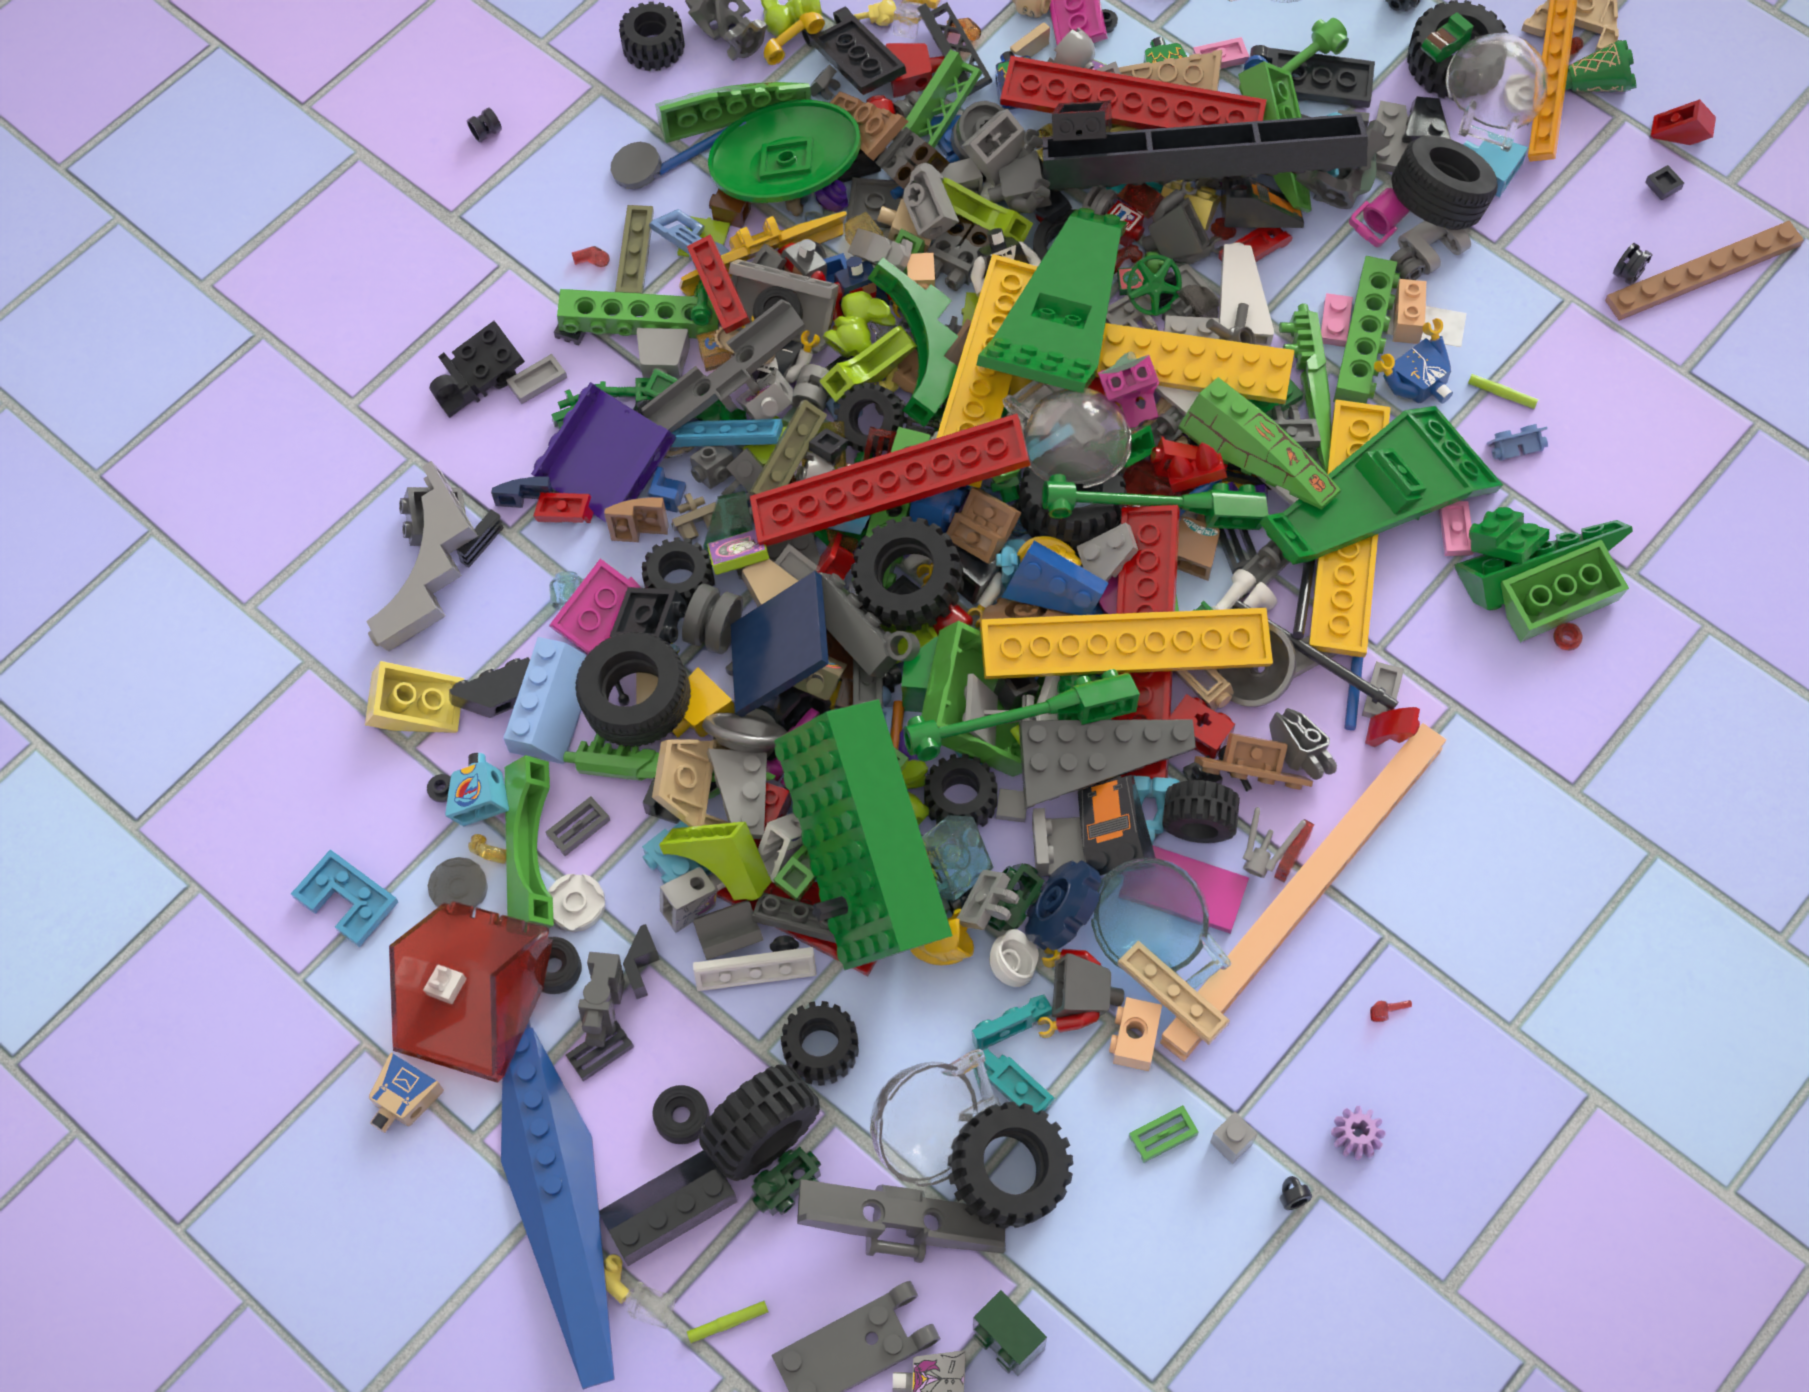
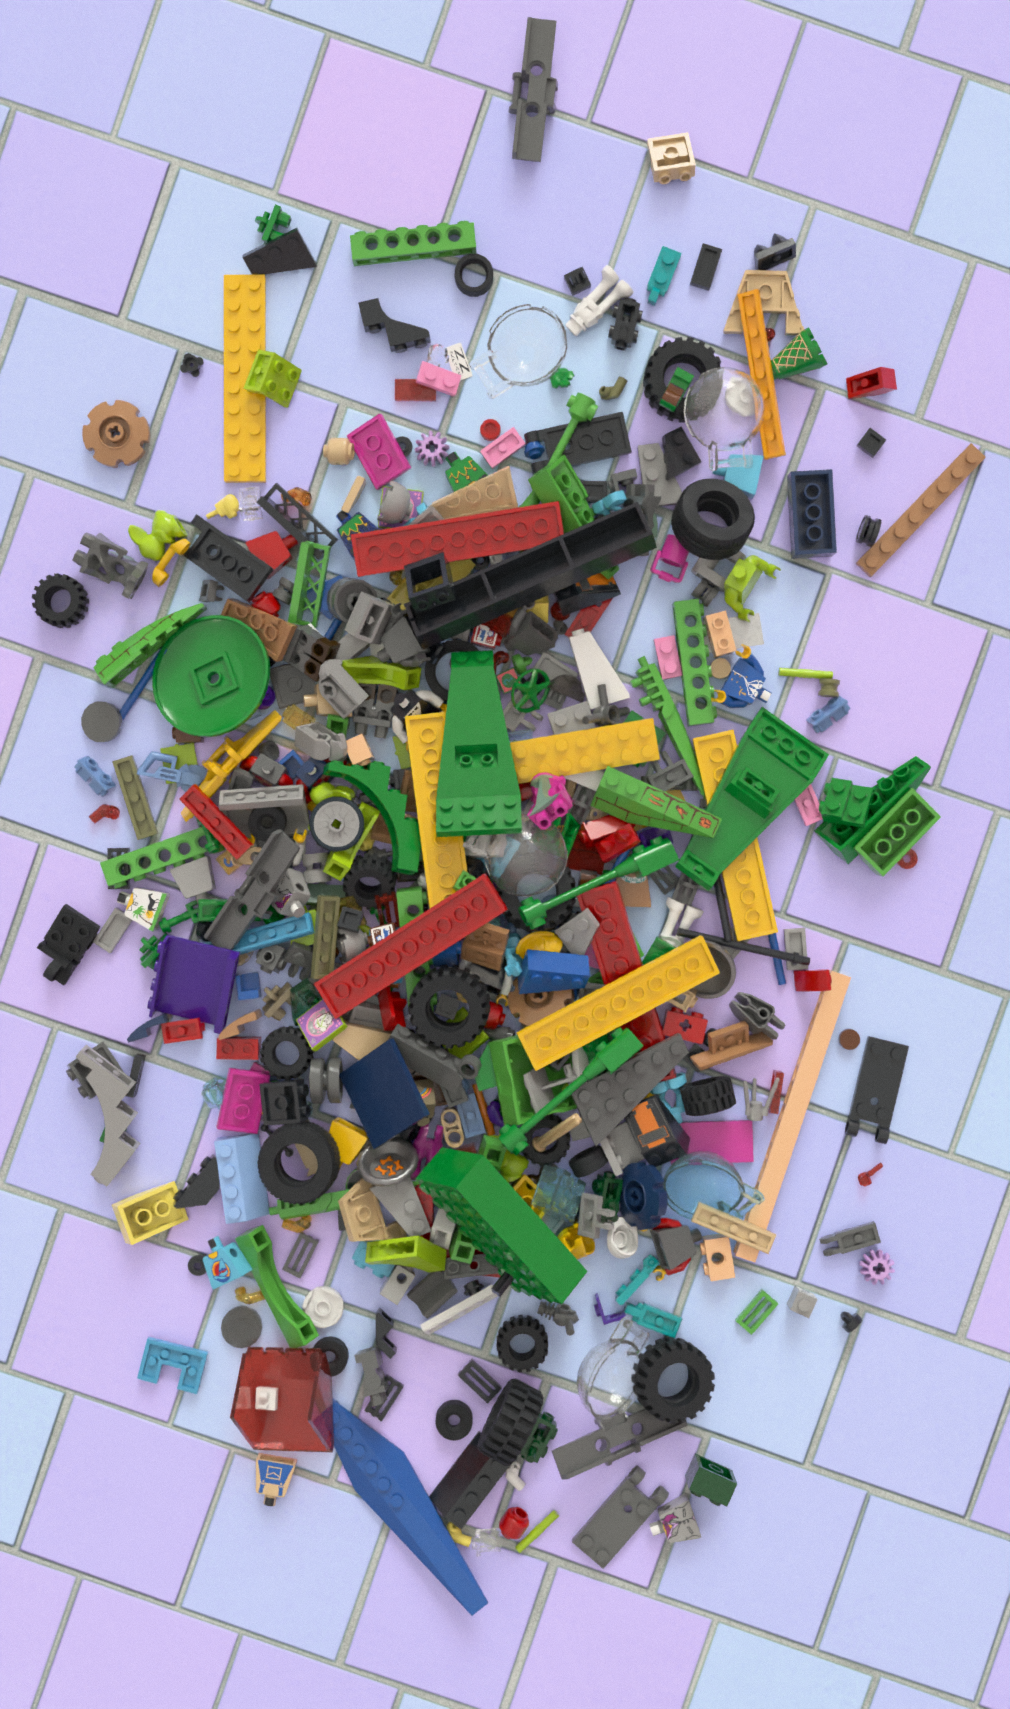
camera: 25 degrees left, 25 degrees up
none -> medium blue hinge [74,756,116,797]
none -> white torso [117,887,170,931]
none -> red brick [216,1036,262,1060]
none -> clear yellow arm [281,1215,312,1233]
none -> light grey wheel [309,797,364,852]
none -> lavender gear [414,430,450,467]
none -> black tile [458,1359,502,1404]
none -> red tile [480,419,501,441]
none -> red head [499,1507,529,1540]
none -> white arm [505,1461,526,1491]
none -> tan axle [532,1113,582,1152]
none -> dark grey piece [537,1301,579,1336]
none -> green plant [550,368,575,389]
none -> black tyre [568,1145,608,1178]
none -> dark purple bracket [594,1293,627,1325]
none -> olive arm [599,376,628,400]
none -> tan tile [710,658,731,679]
none -> lime torso [724,555,781,622]
none -> dark blue brick [787,469,837,559]
none -> olive wheel [818,679,840,698]
none -> dark grey hinge [819,1221,881,1256]
none -> reddish brown tile [838,1029,860,1050]
none -> black hinge [845,1036,909,1144]

